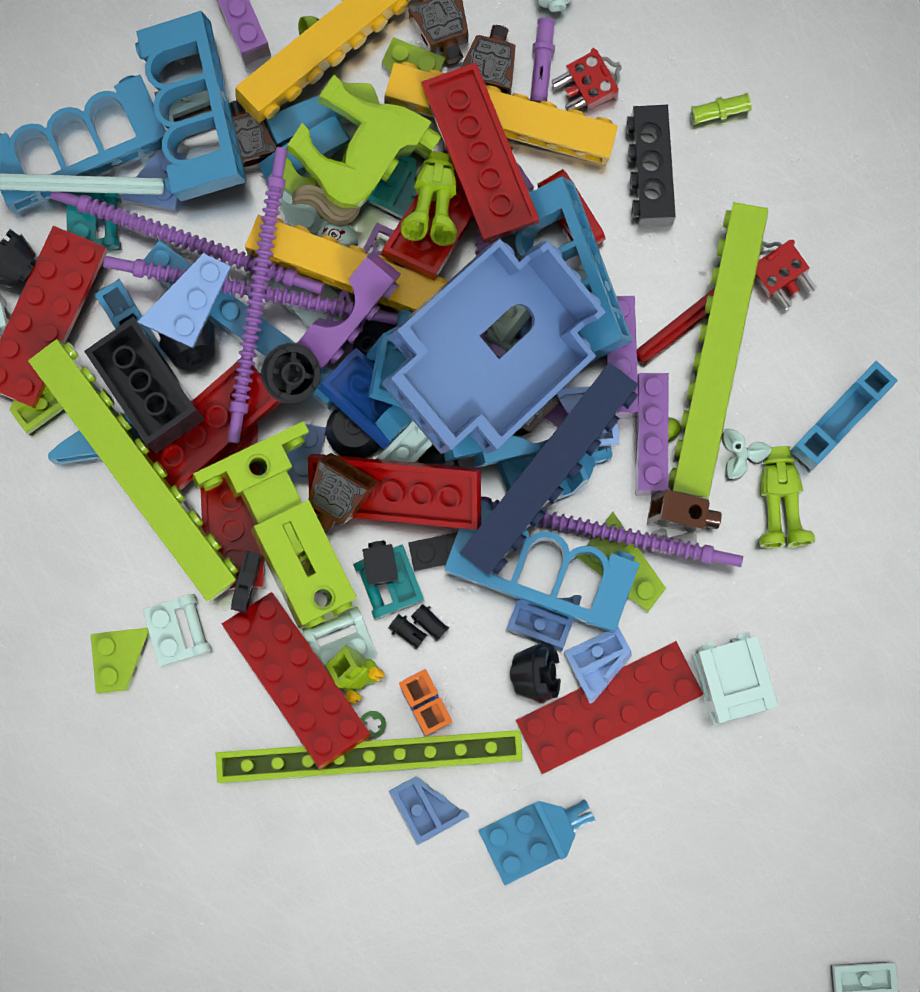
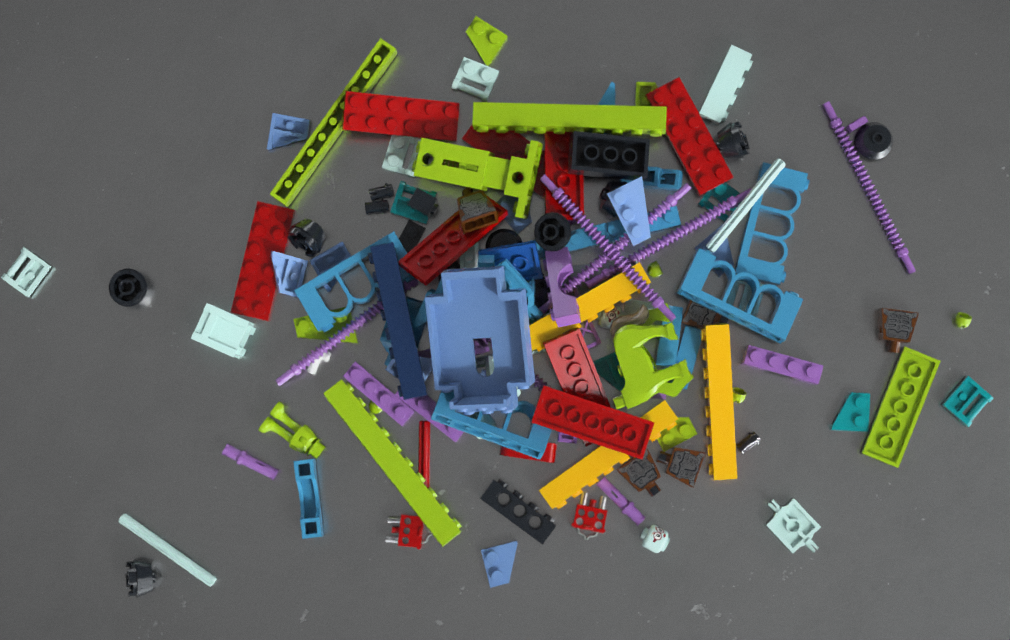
camera: 130 degrees right, 5 degrees up
black piece [231,550,262,613] -> none
lime piece [325,645,384,705] -> none
bright green bush [360,711,386,739] -> none
orange hips [399,669,453,736] -> none
lime piece [401,151,457,246] -> none
dark azure plate [478,799,596,885] -> none
reddish brown torso [646,489,722,533] -> none
lime pin [691,93,752,124] -> none
light aqua plant [723,428,772,479] -> none
none -> black cone [109,268,147,307]
none -> medium lavender pin [222,443,279,480]
none -> medium blue wing [481,540,517,588]
none -> lime hinge [647,260,663,277]

